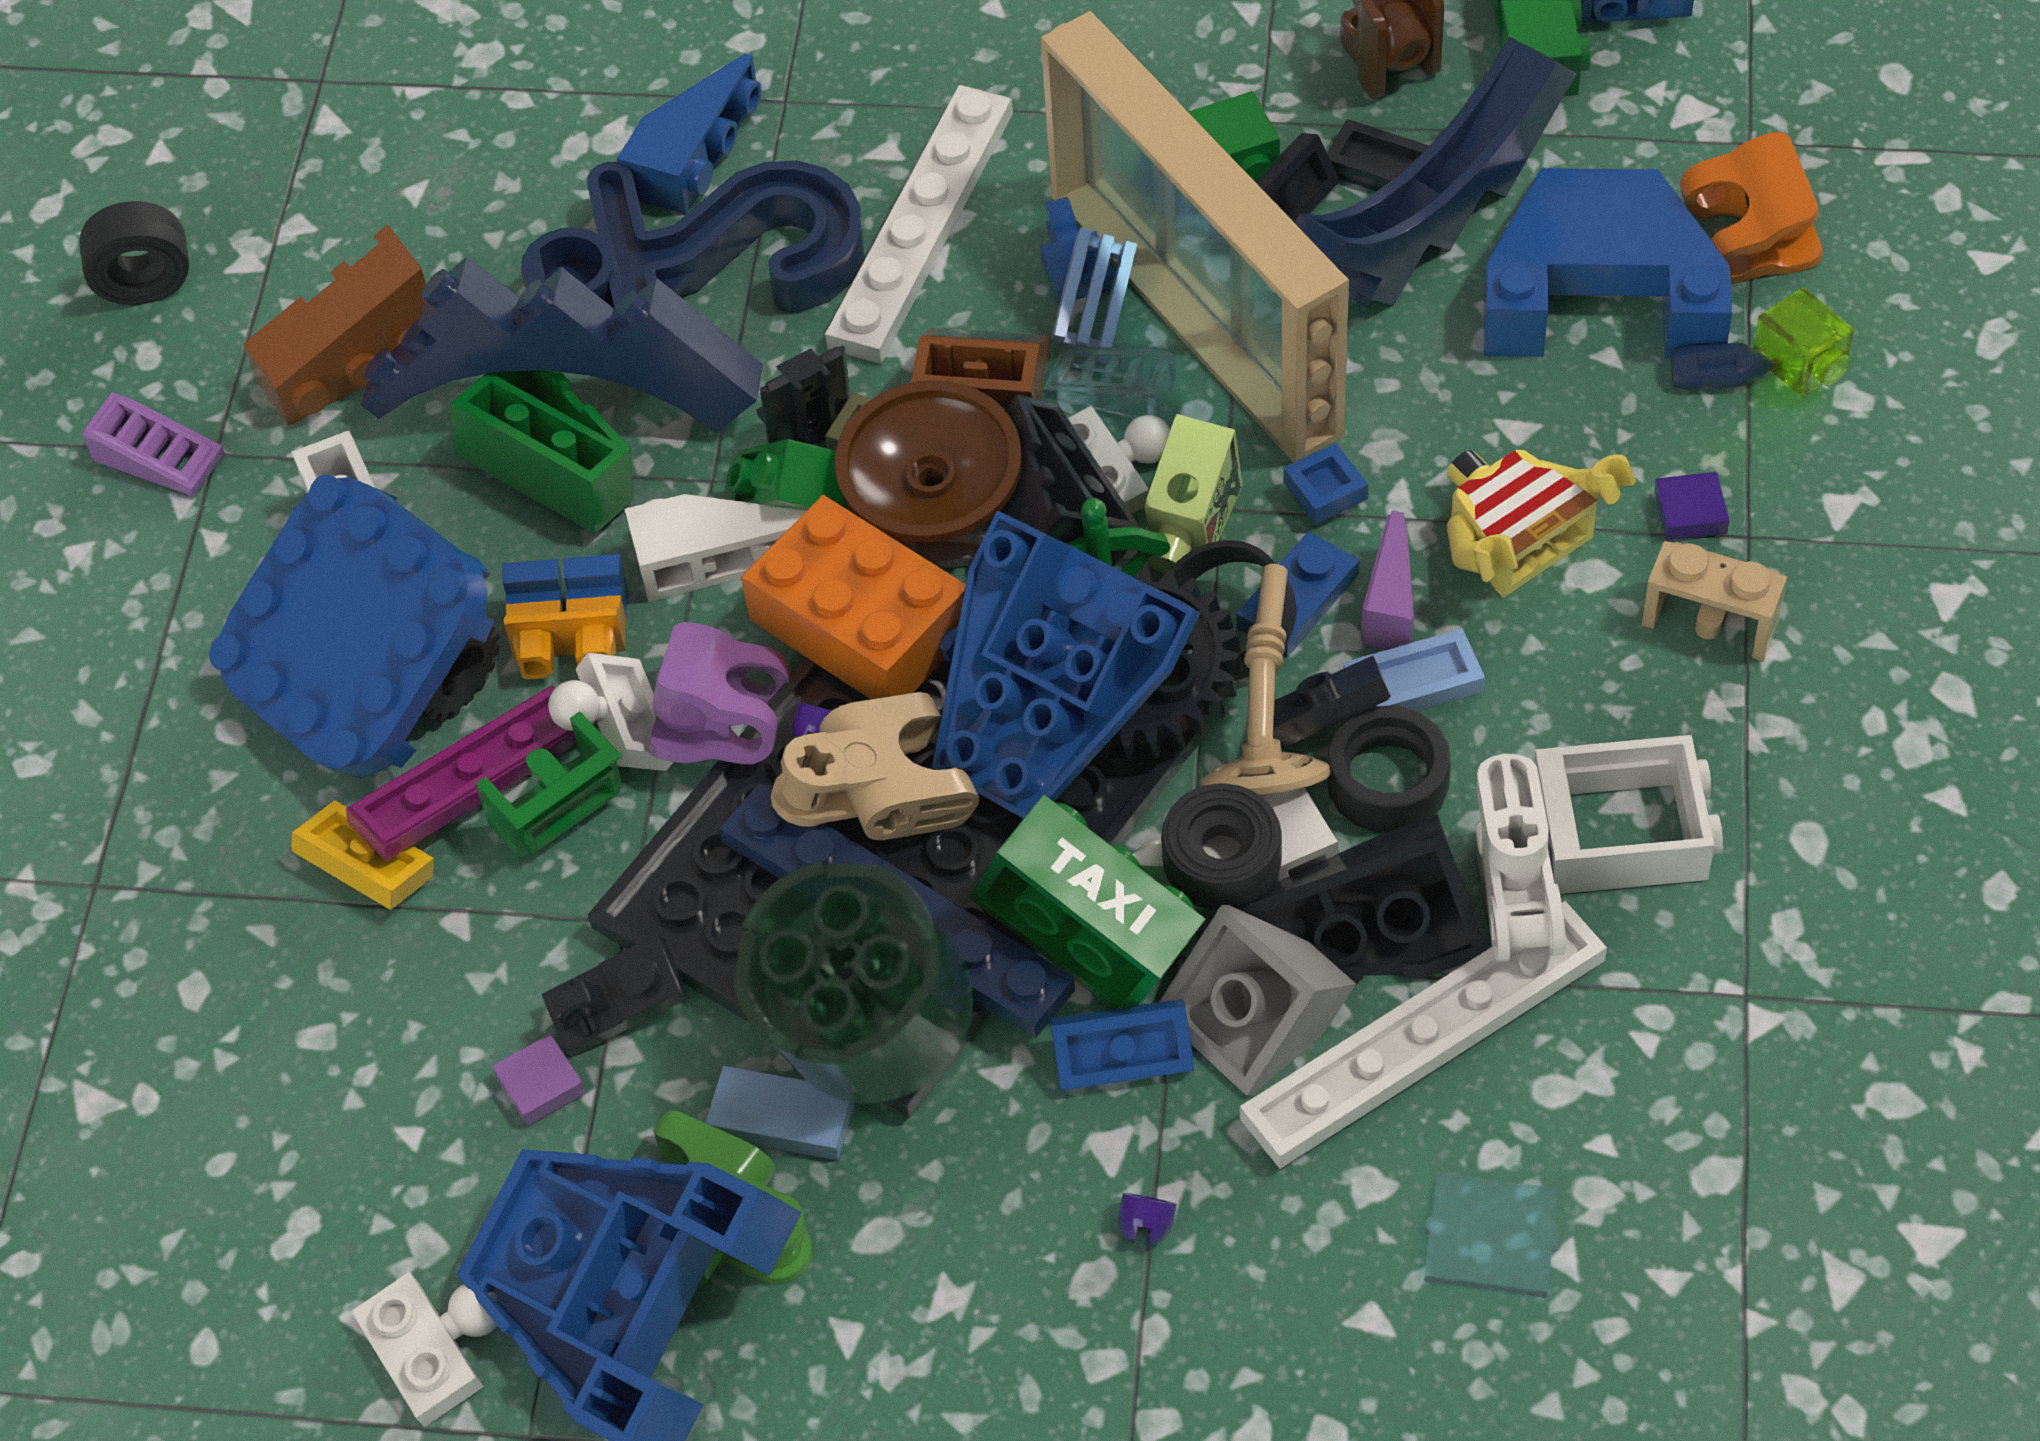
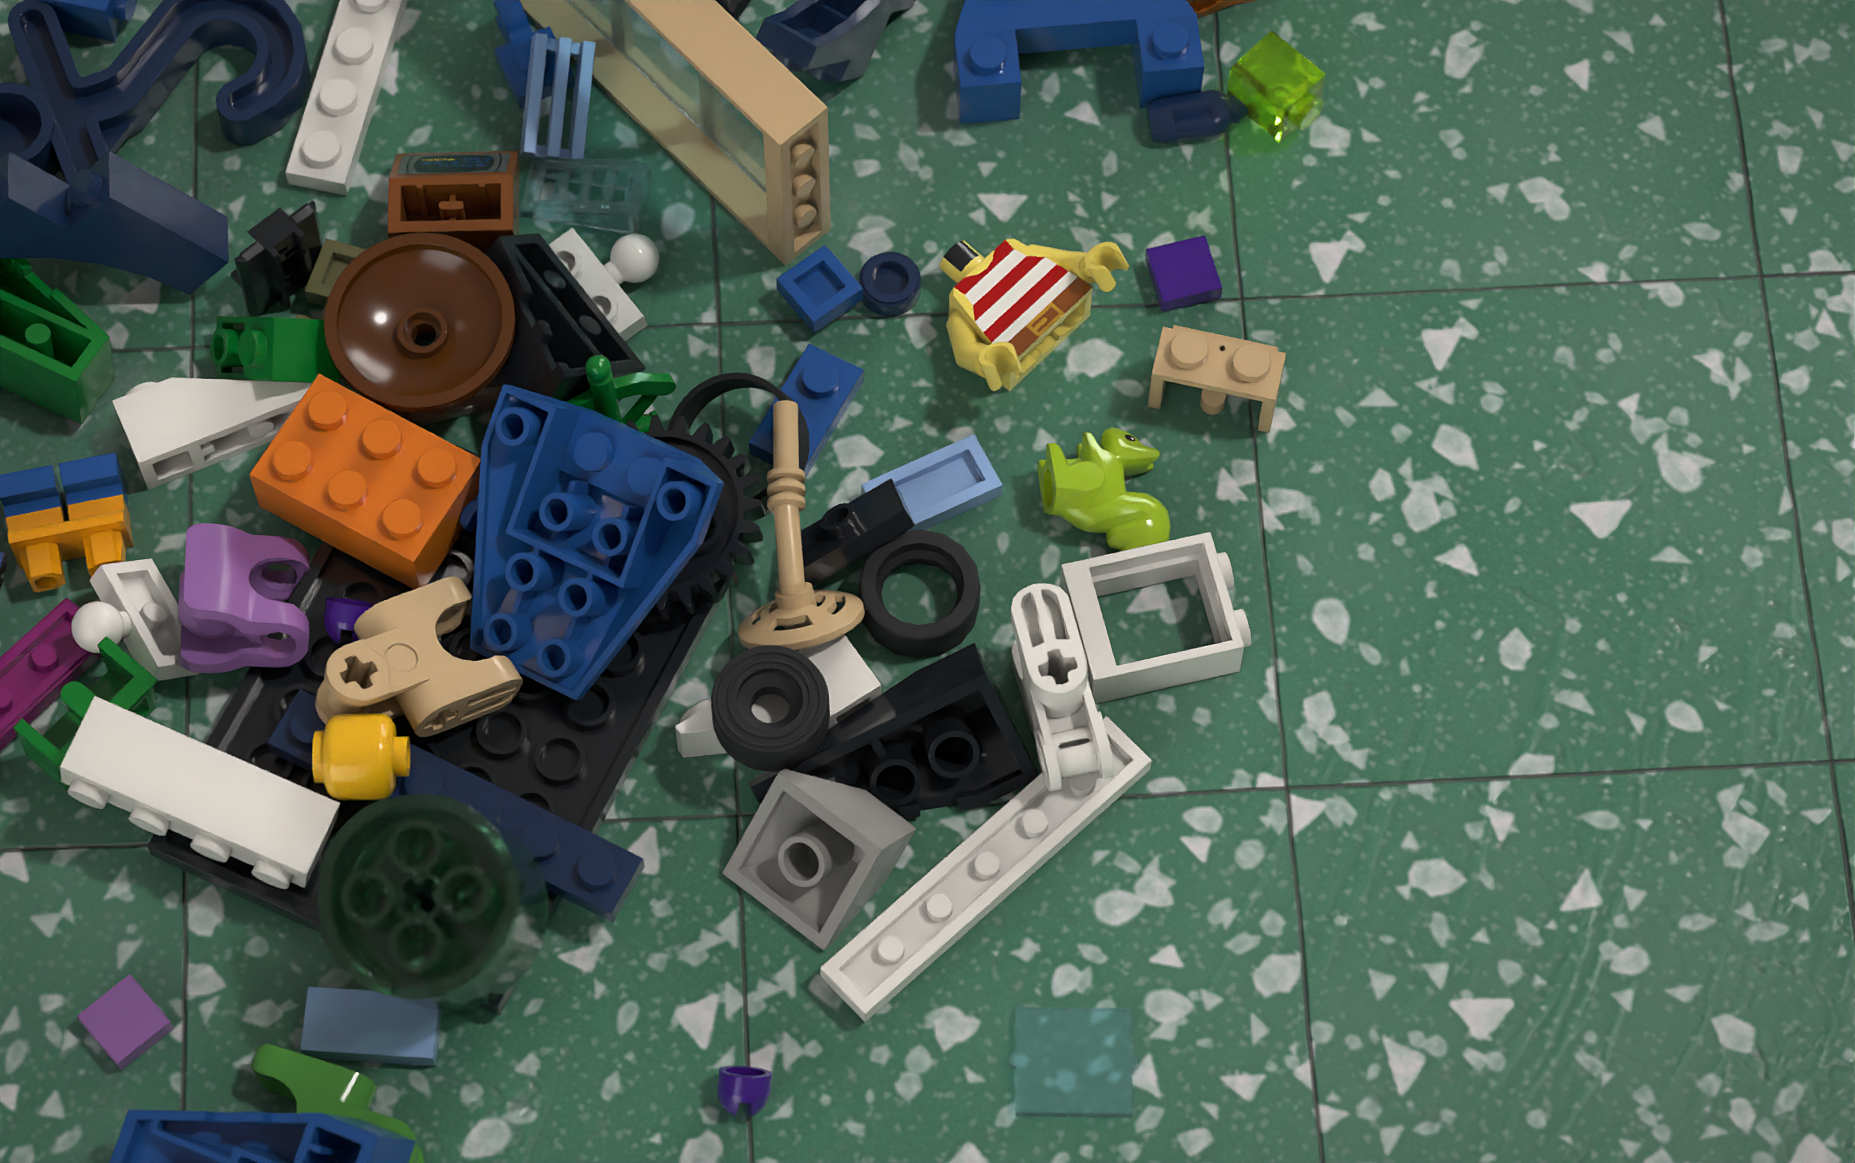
camera: 15 degrees left, 10 degrees up
black hinge [541,934,690,1057] -> none
green brick [968,794,1205,1009] -> none
blue plate [1050,999,1194,1091] -> none
yellowish green torso [1145,414,1243,574] -> none
medium lavender slope [1361,510,1414,650] -> none
none -> white brick [60,696,340,889]
none -> yellow head [312,714,411,800]
none -> dark blue tile [859,252,921,317]
none -> lime animal [1037,427,1171,551]

